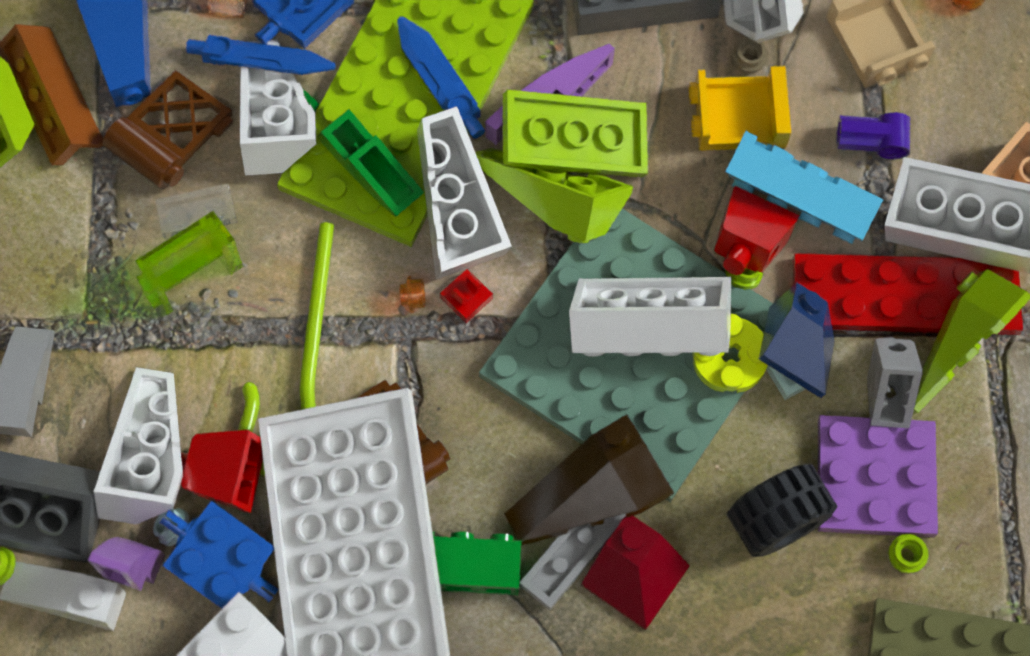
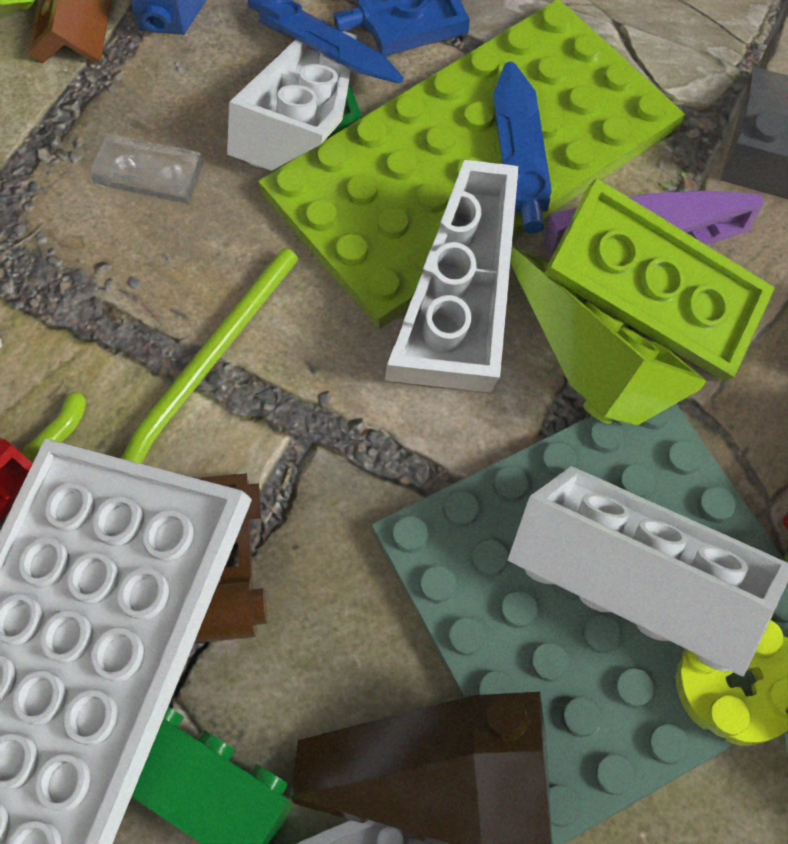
camera: 30 degrees right, 5 degrees down
reddish brown piece [102,70,233,189] -> none
clear neon green panel [135,211,243,315] -> none
green slope [317,109,425,217] -> none
clear orange plate [399,275,426,313] -> none
red tile [440,269,493,323] -> none

